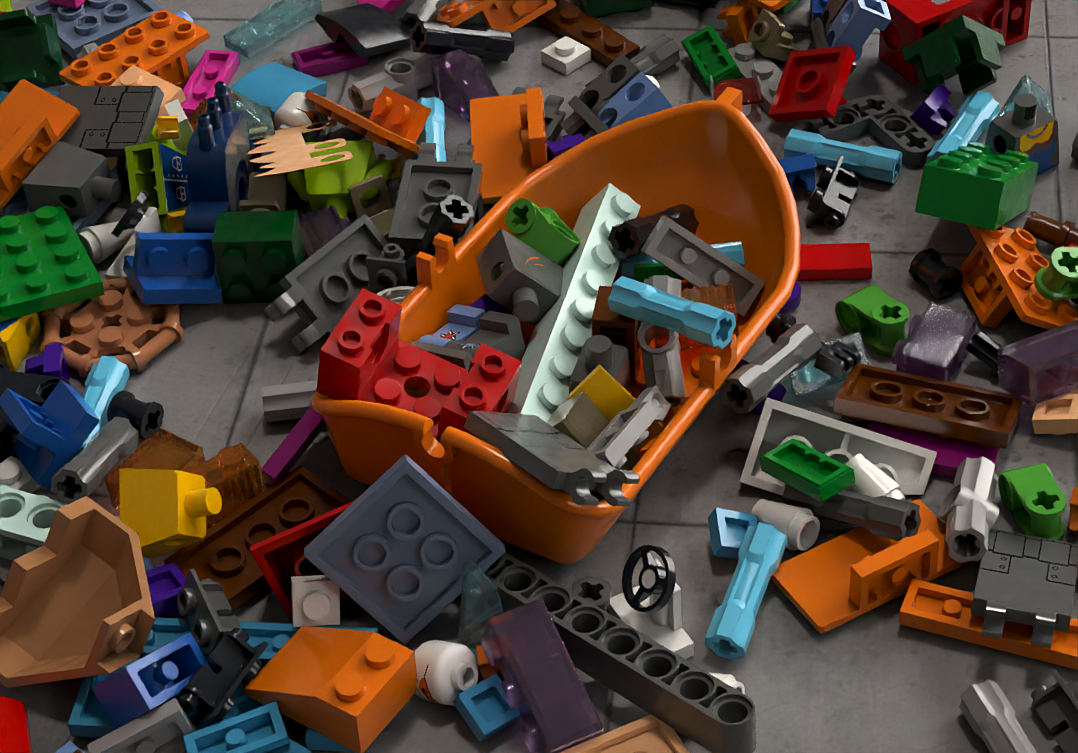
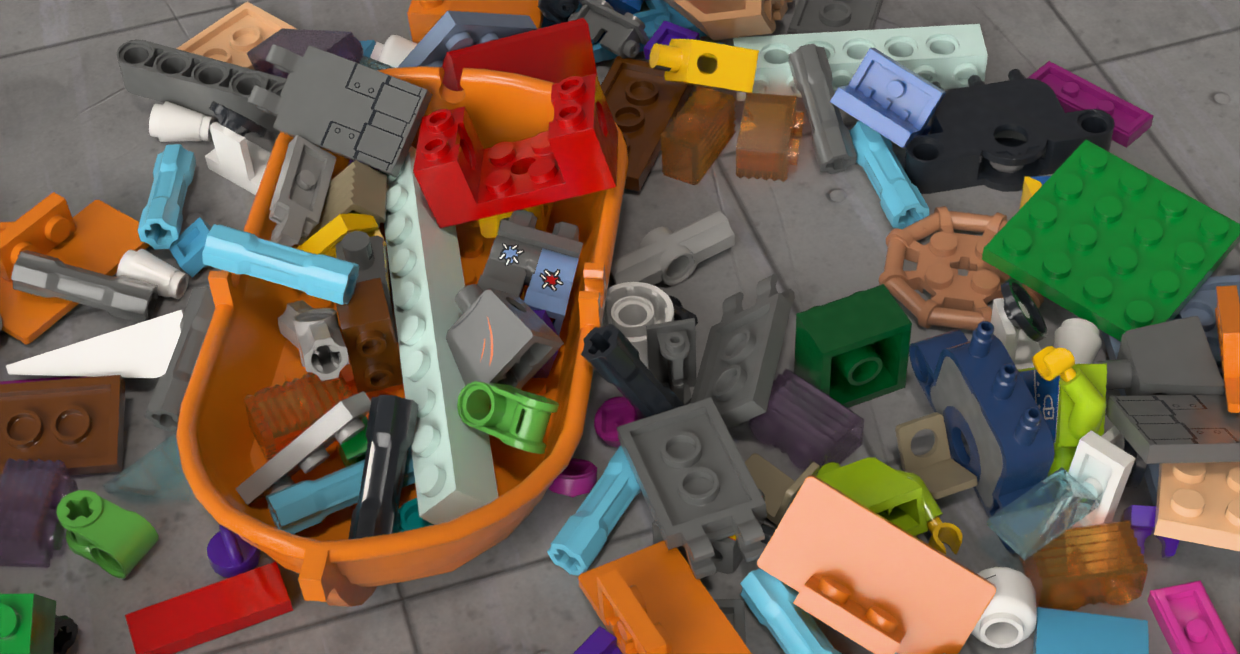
camera: 155 degrees right, 5 degrees up
dark purple tile [25,343,70,382] -> none
black bush [107,390,164,438] -> none
blue bracket [123,233,222,304] -> none
light nougat piece [247,119,353,177] -> none
magenta tile [261,406,326,487] -> none
green plate [759,438,855,502] -> none
black hinge [766,313,861,377] -> none
white cone [845,453,905,501] -> none

